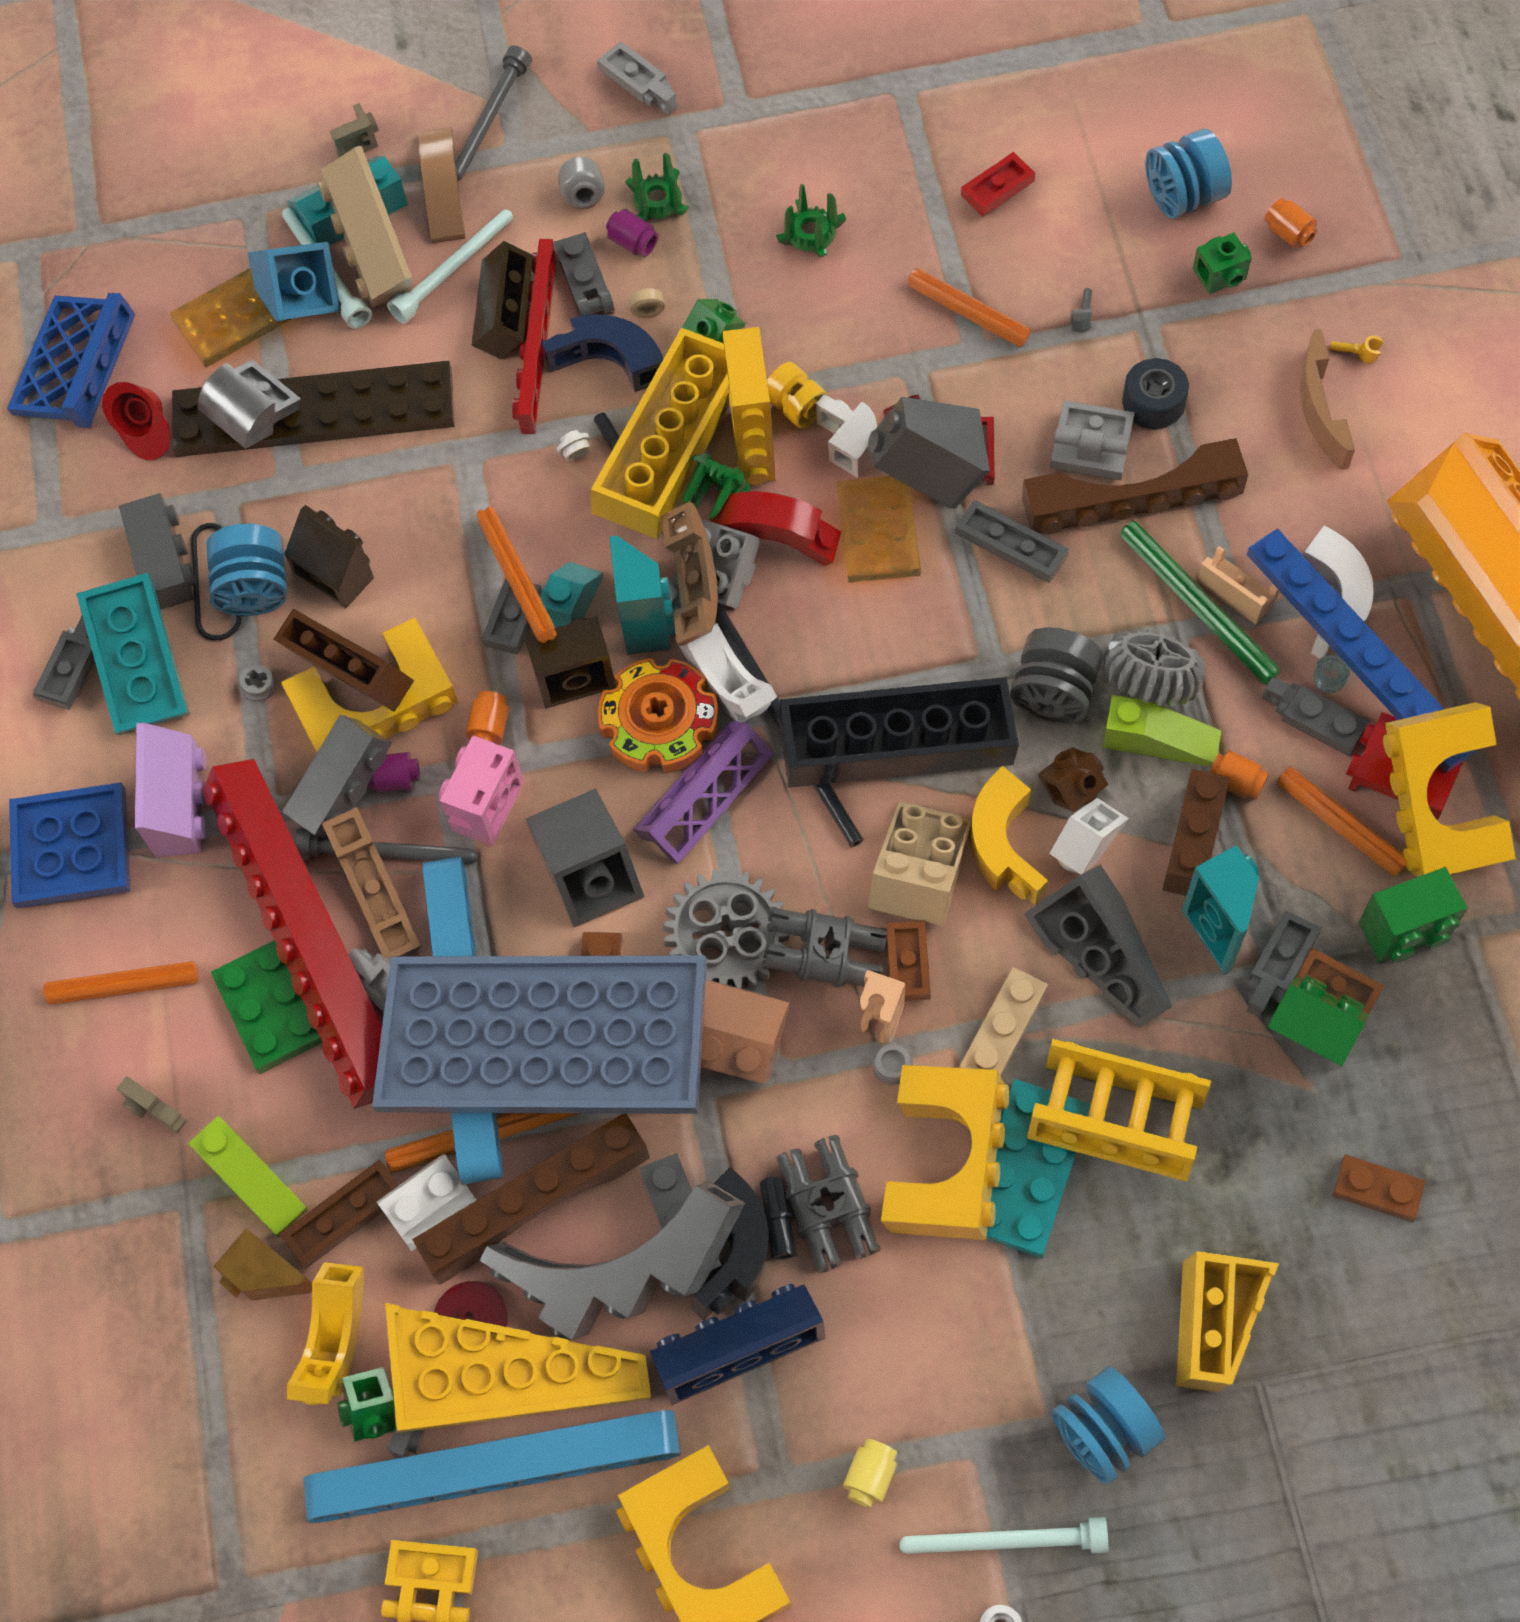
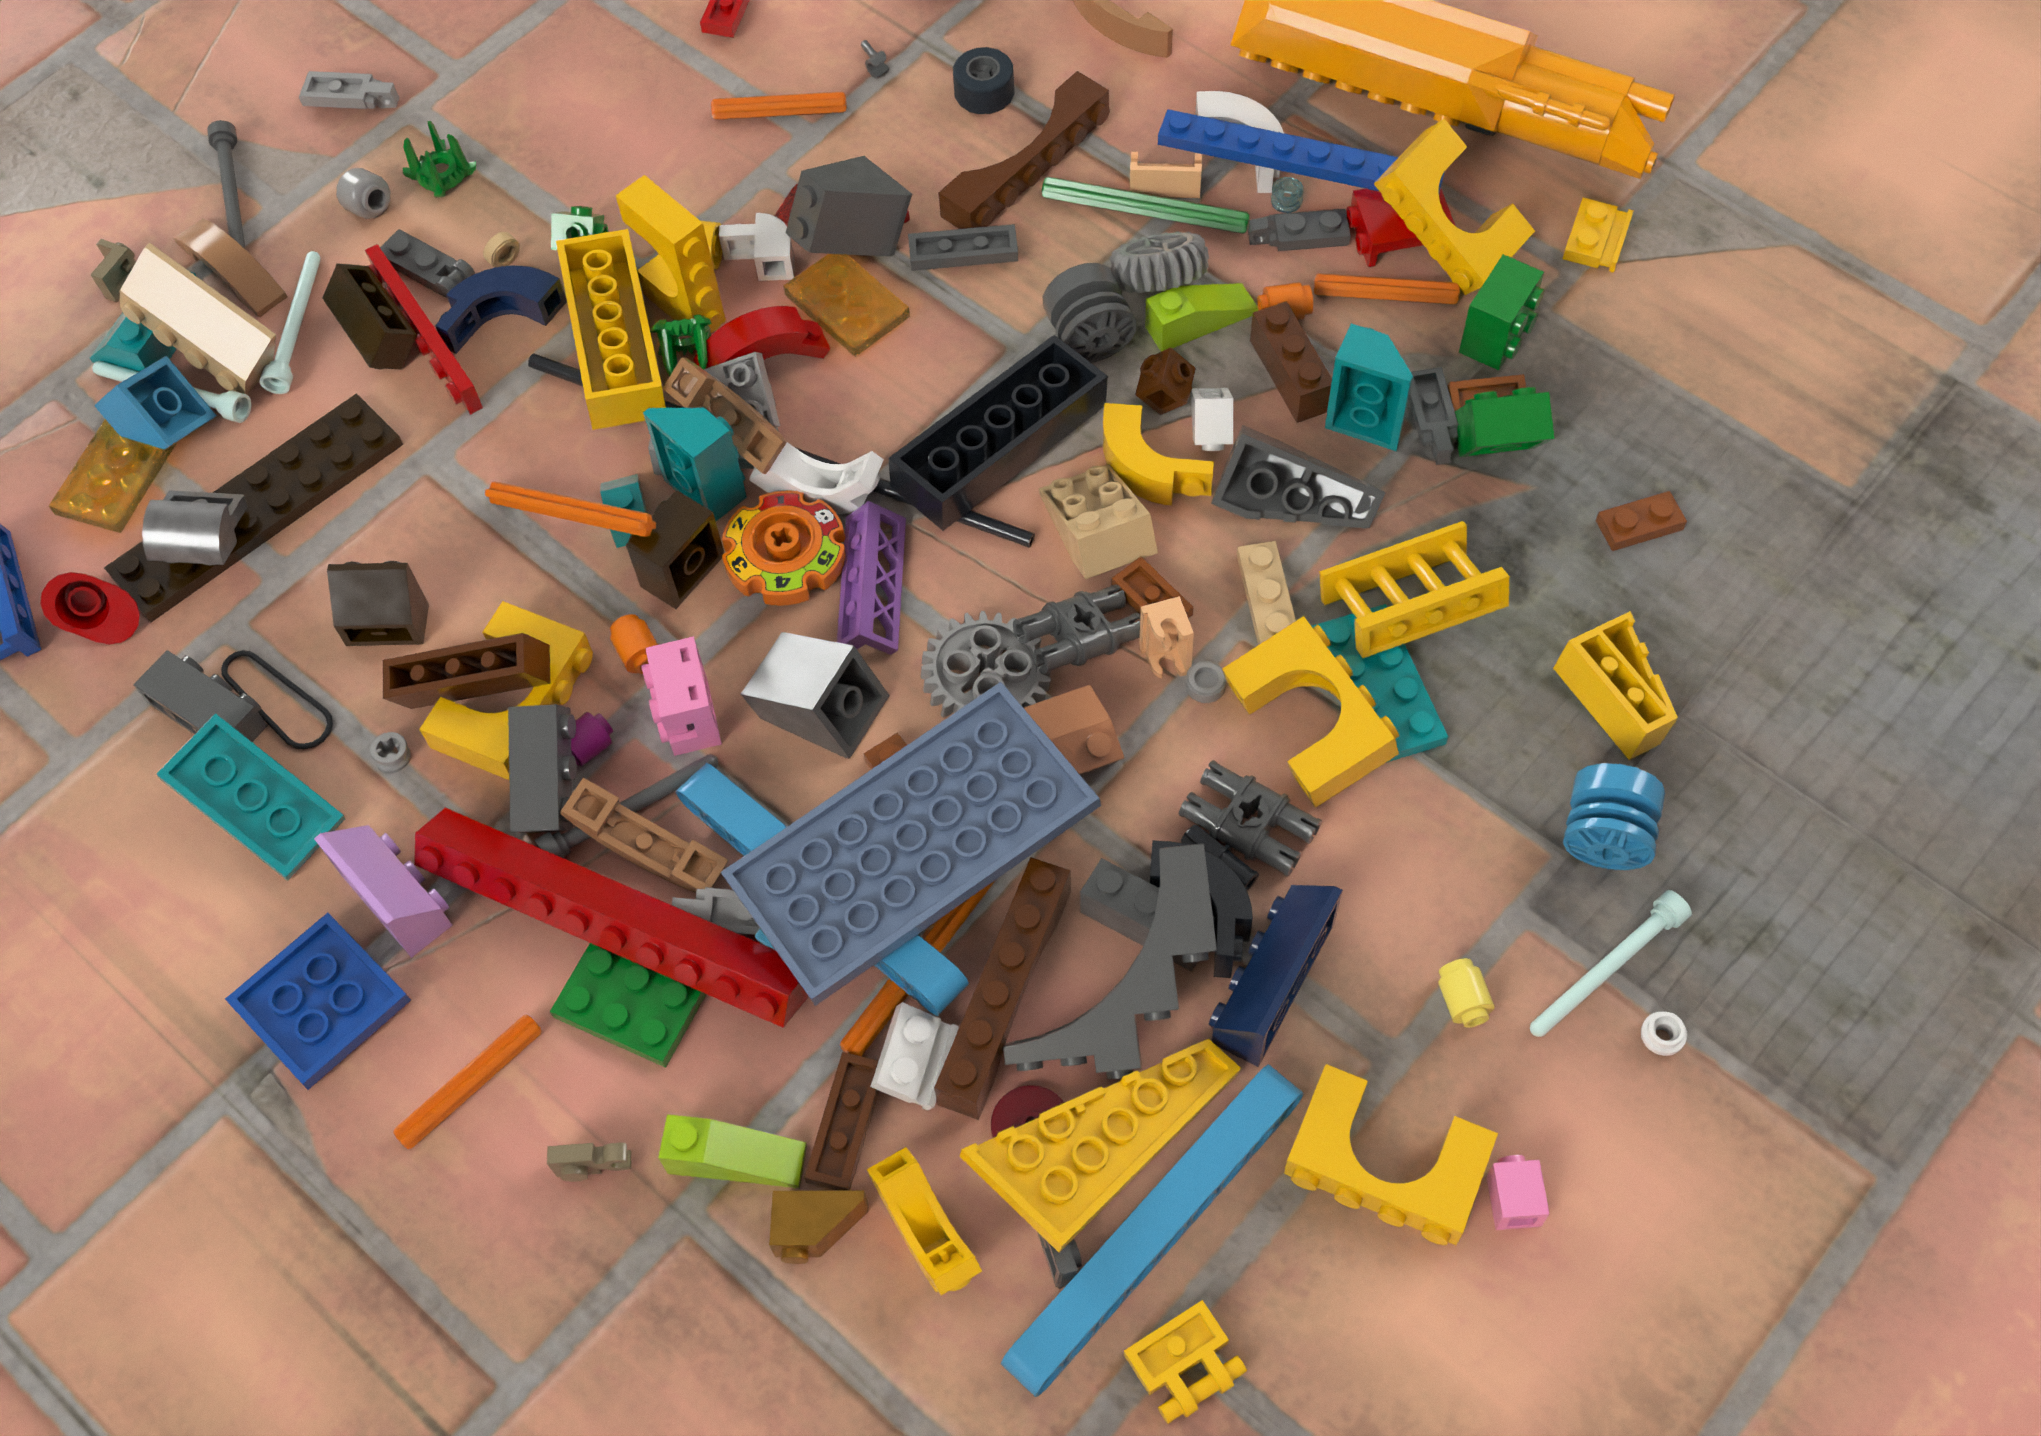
camera: 40 degrees left, 5 degrees down
dark grey hinge [33,616,94,710] -> none
dark azure wheel [206,523,287,616] -> none
green brick [337,1367,396,1442] -> none
dark grey plate [482,578,542,655] -> none
white plate [556,430,591,462] -> none
magenta brick [606,209,659,257] -> none
green piece [776,184,846,257] -> none
light grey plate [1050,400,1135,480] -> none

